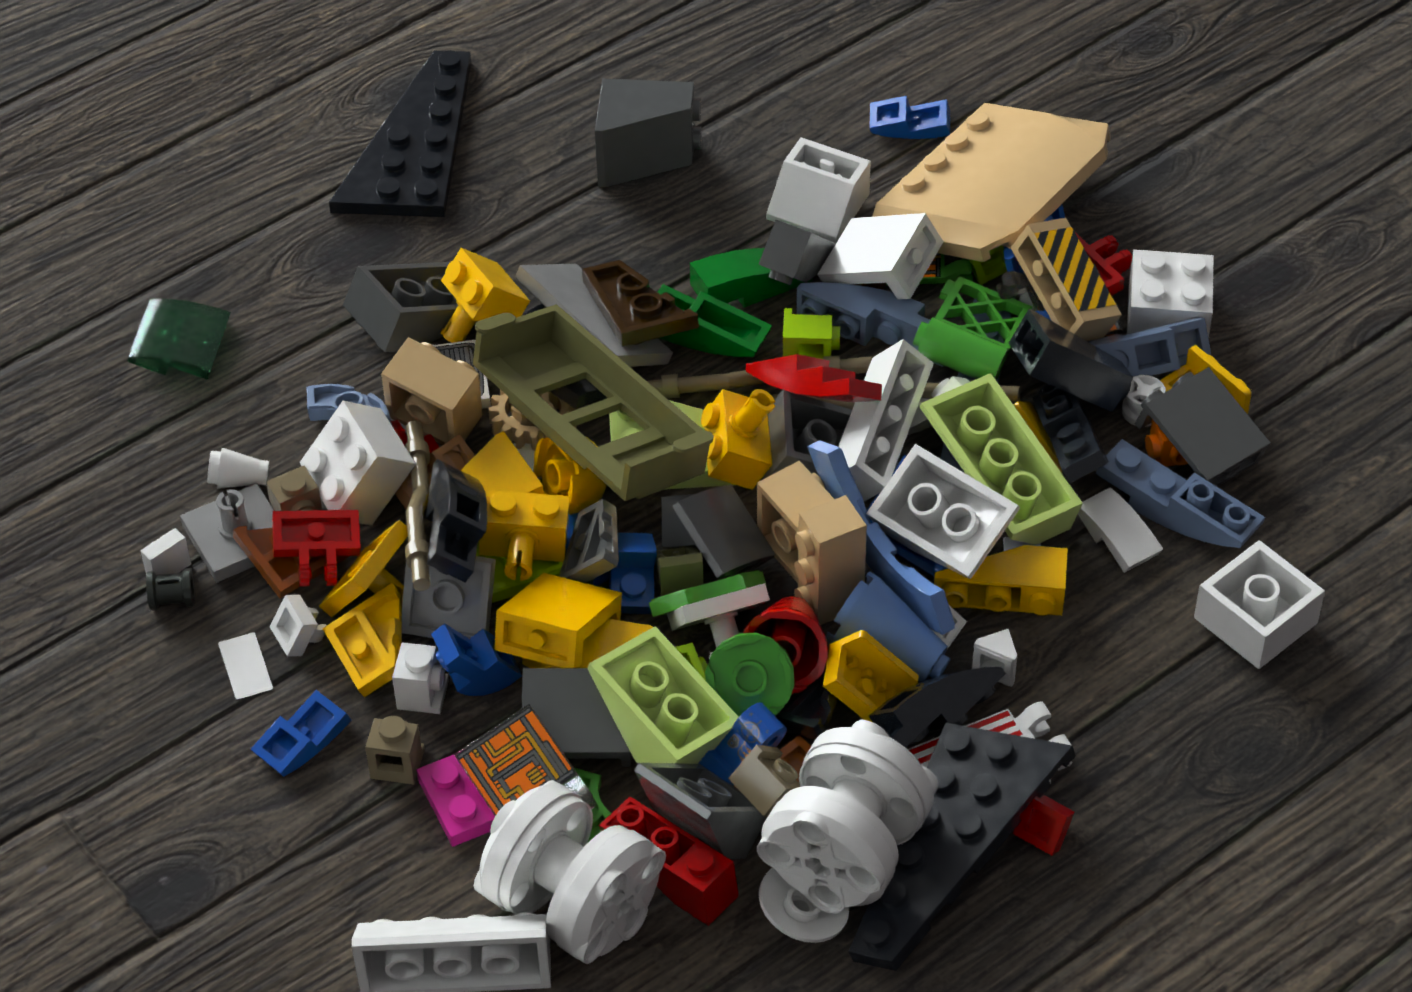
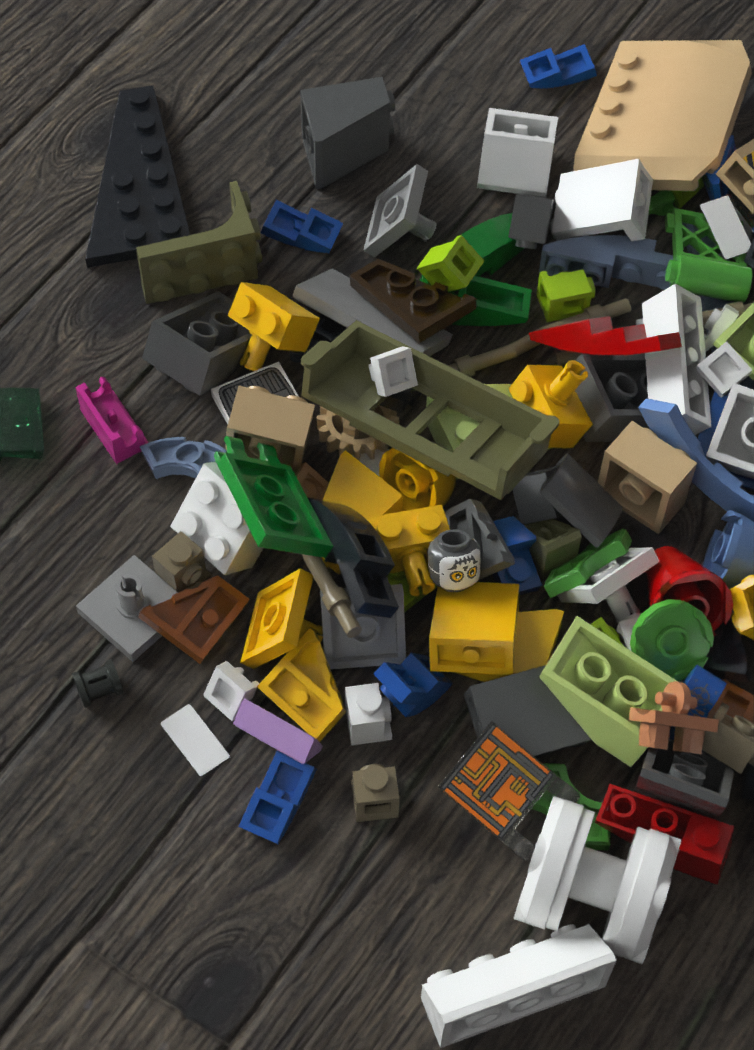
camera: 20 degrees left, 10 degrees up
white tile [140,528,191,575] -> none
white cone [207,448,269,489] -> none
red hinge [272,510,361,587] -> none
dark pink wing [416,753,496,847] -> none
tan brick [794,495,867,625] -> none
none -> dark pink hinge [75,377,149,464]
none -> olive bracket [136,181,262,304]
none -> green tile [214,436,333,558]
none -> lavender slope [233,699,323,764]
none -> blue slope [260,200,343,253]
none -> light grey tile [363,164,437,257]
none -> white tile [368,346,418,397]
none -> lime brick [417,235,484,292]
none -> dark grey head [428,529,481,592]
none -> nougat hips [629,681,719,754]
none -> white tile [696,341,752,398]
none -> white sticker [700,195,751,259]

